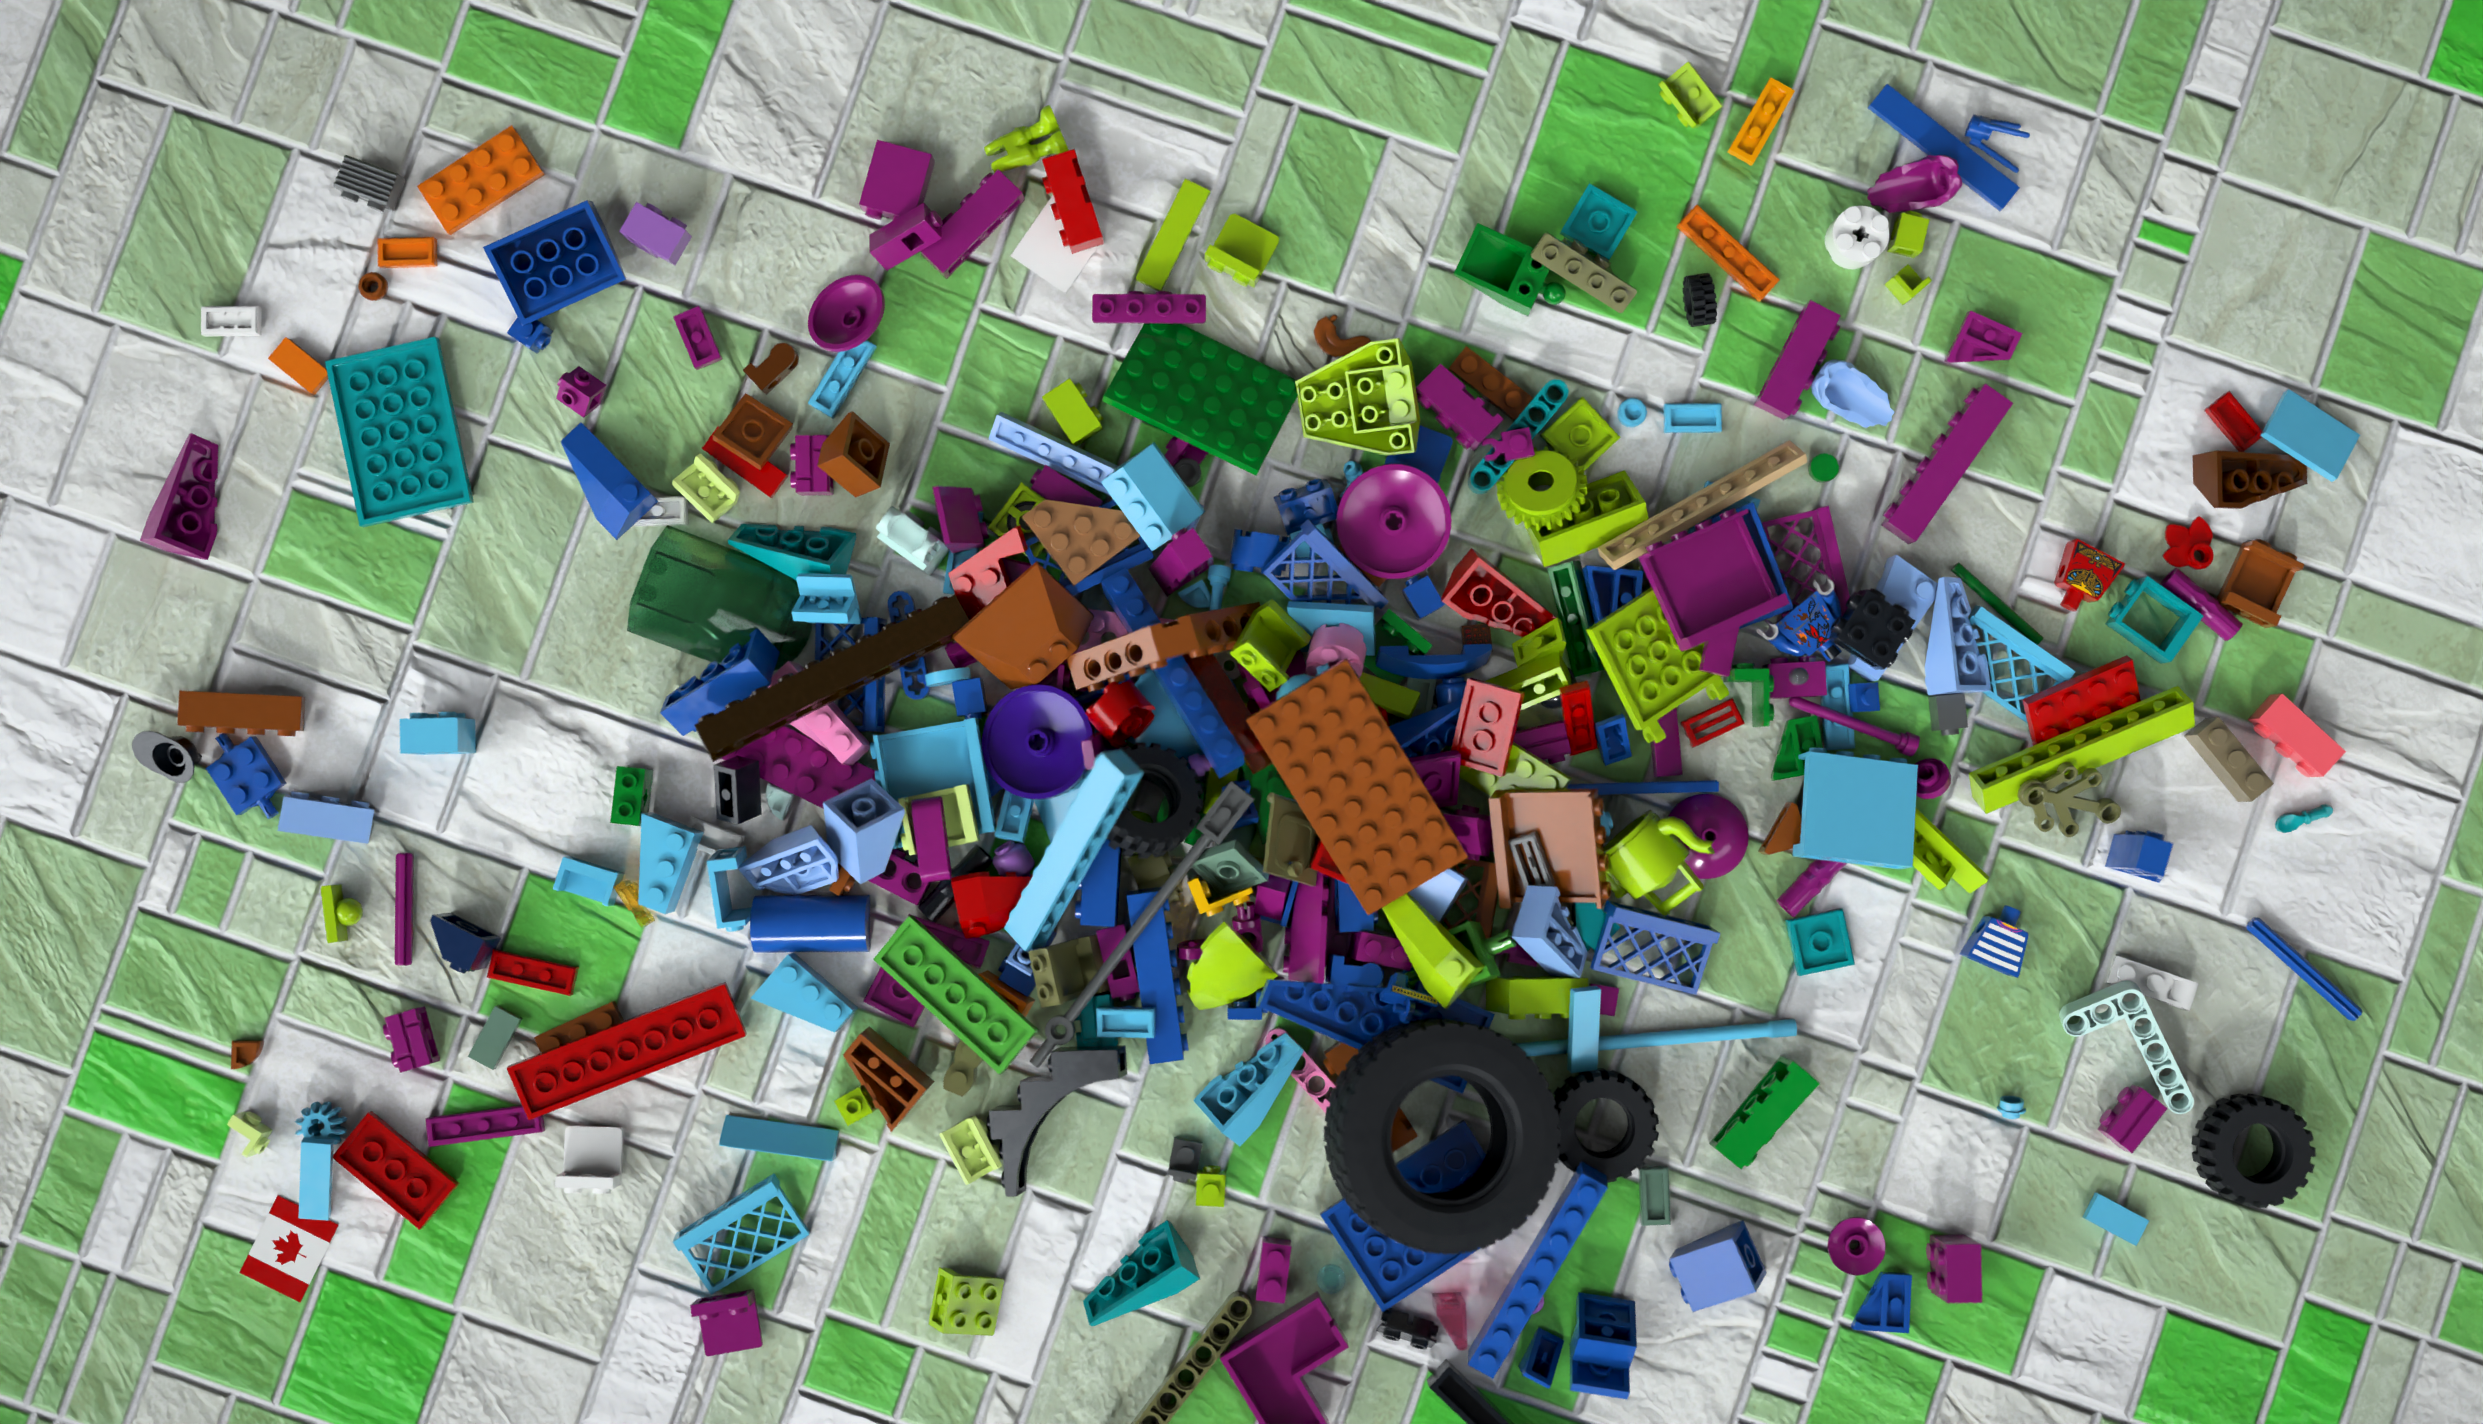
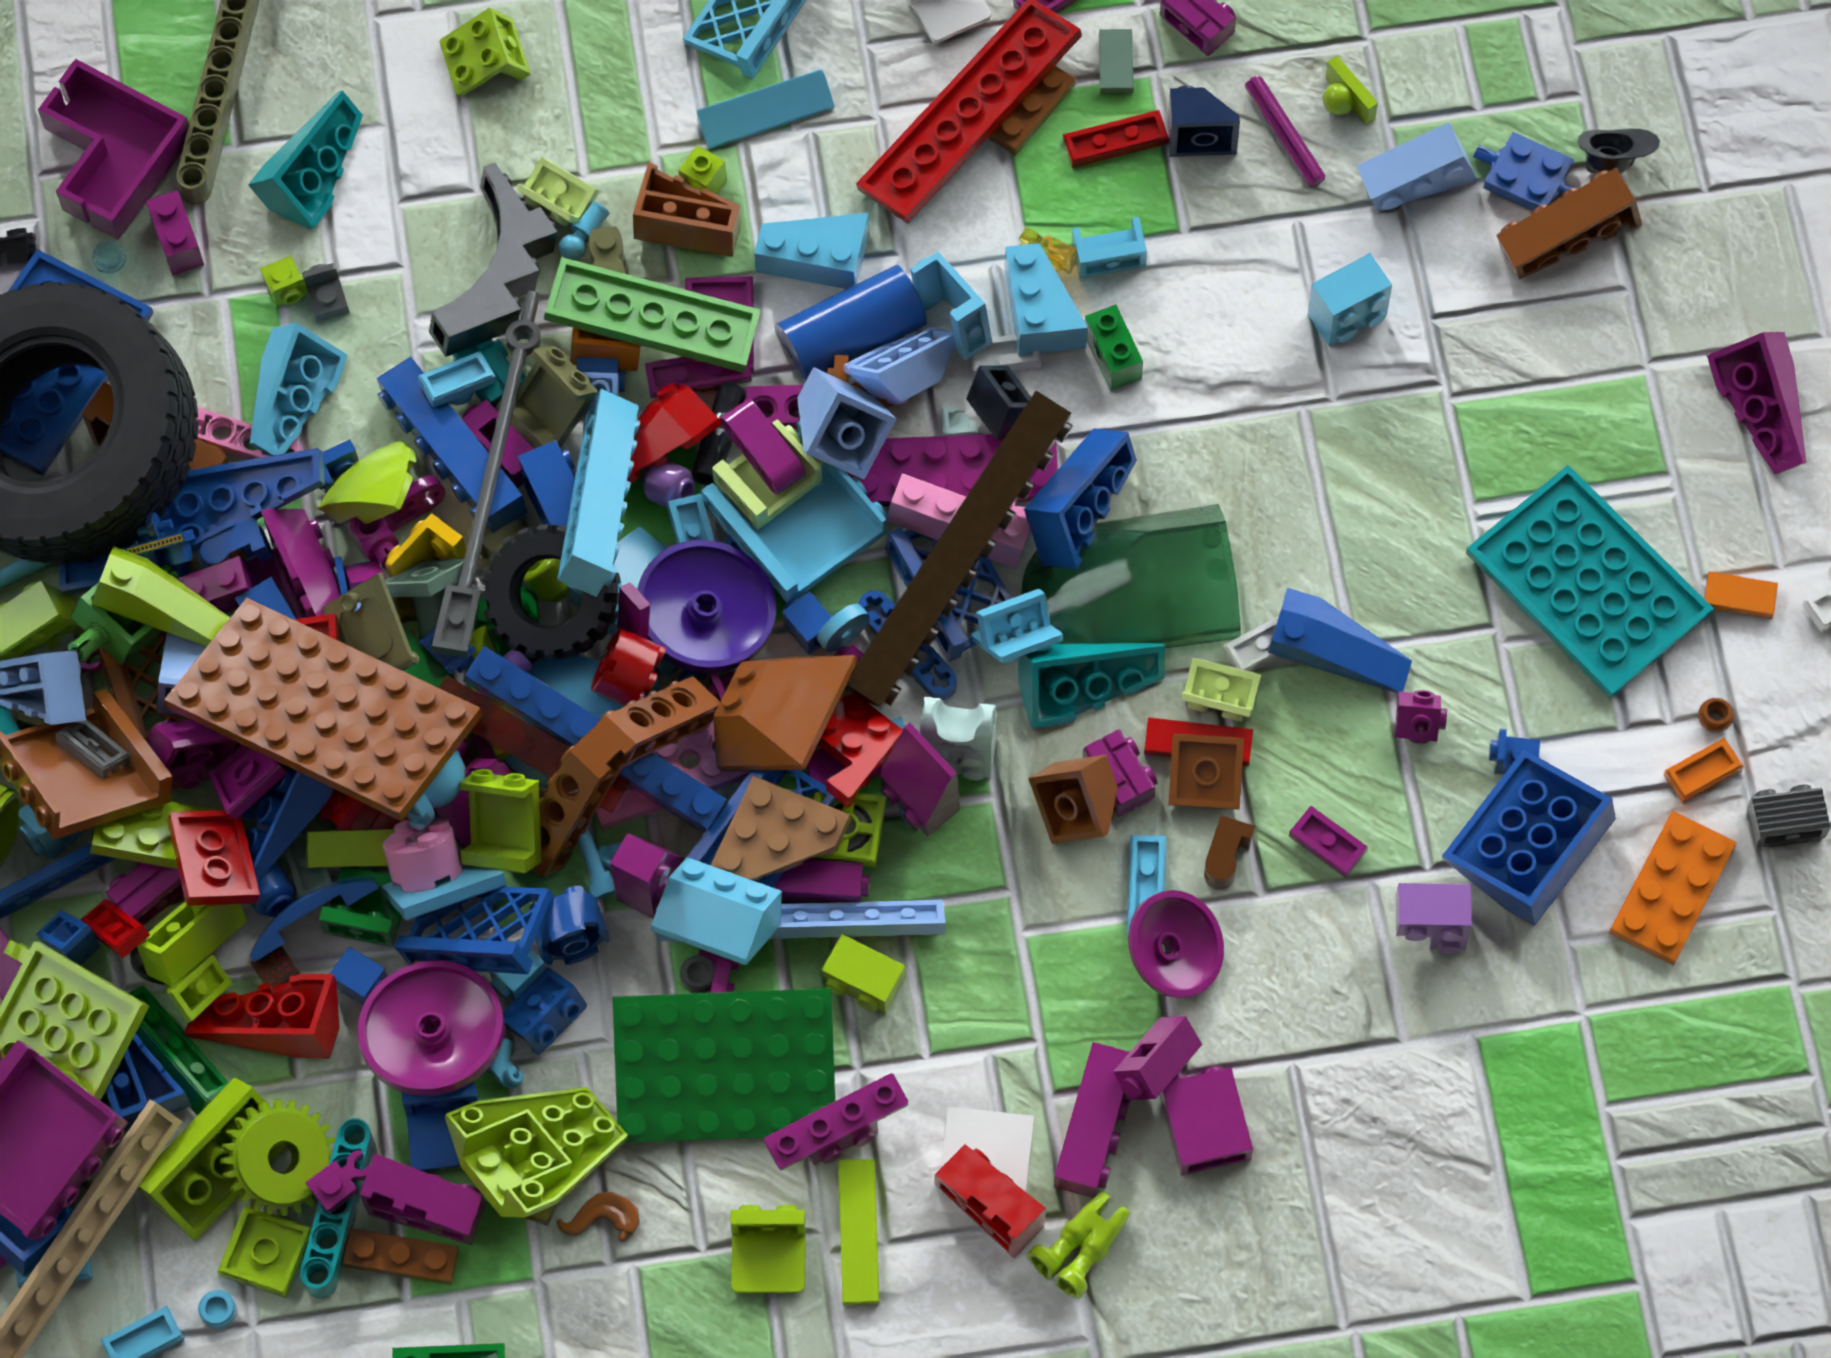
camera: 155 degrees right, 20 degrees down
none -> medium azure pin [559,201,610,260]

